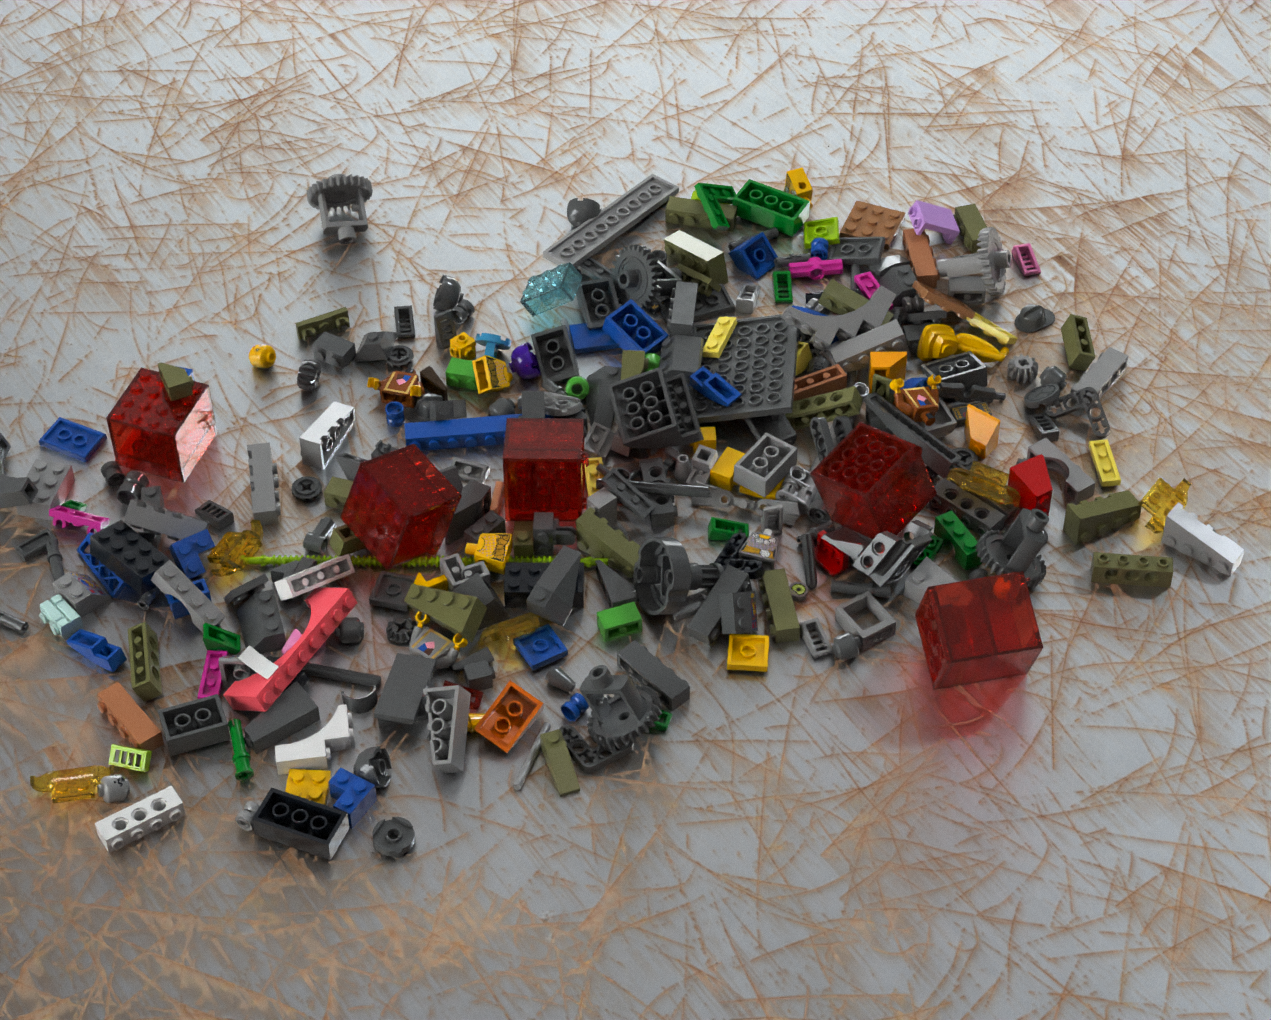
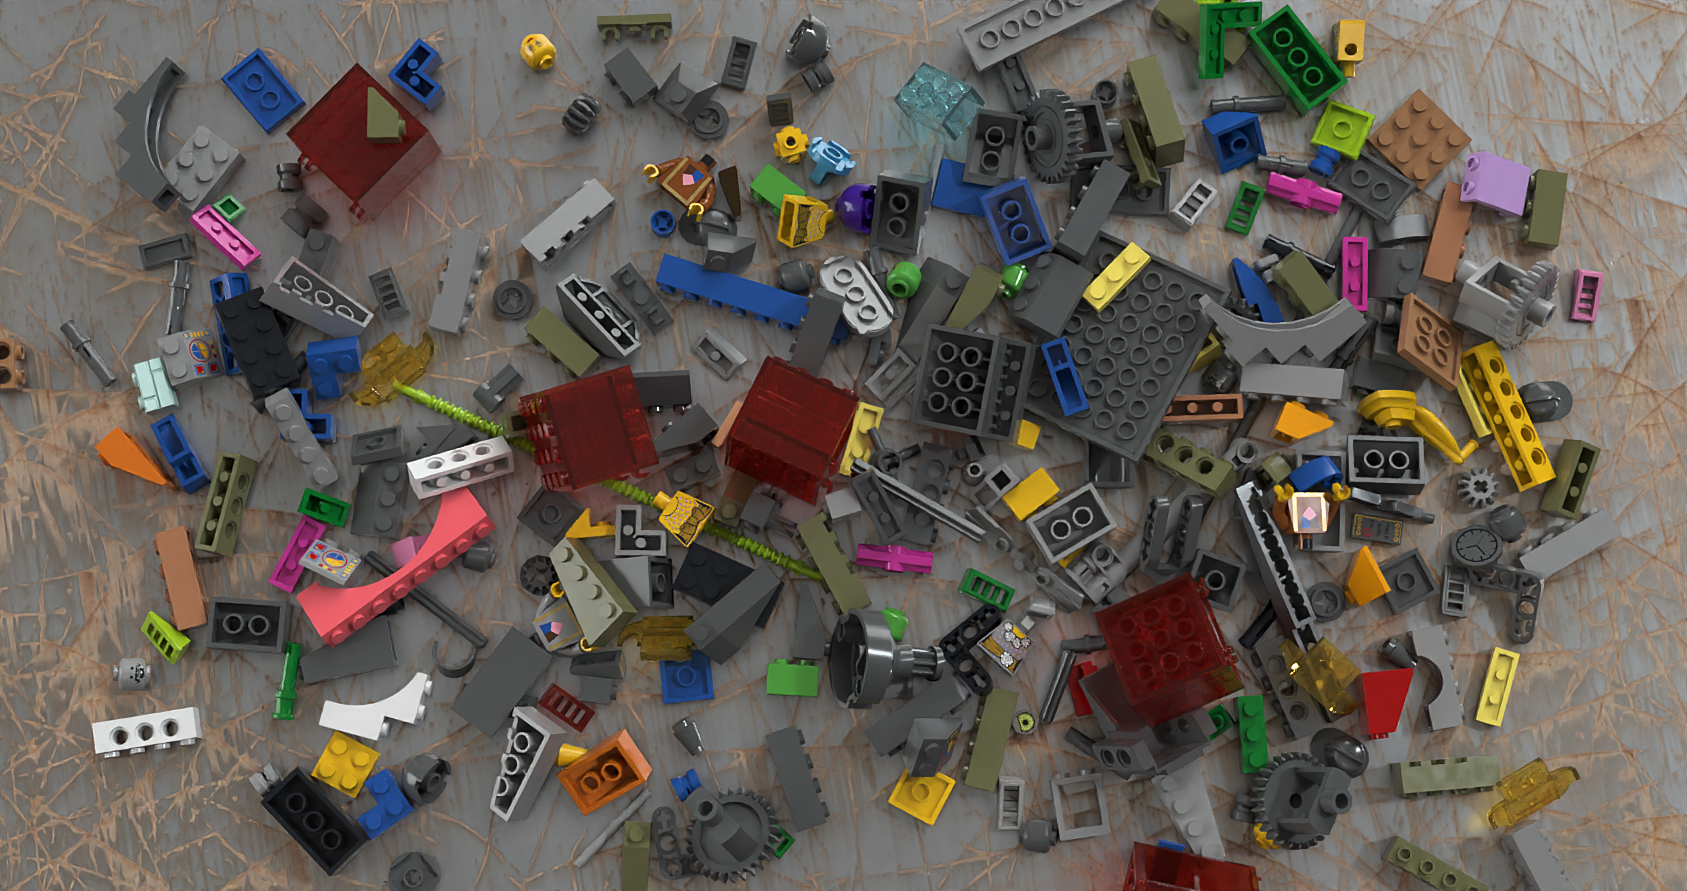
camera: 25 degrees right, 35 degrees up
clear yellow plate [30,765,115,803] -> none
white sticker [238,645,279,679] -> none
none -> orange slope [94,426,178,491]
none -> dark pink piece [856,543,933,574]
none -> dark grey plate [1379,547,1441,616]
none -> yellow brick [1461,340,1556,492]

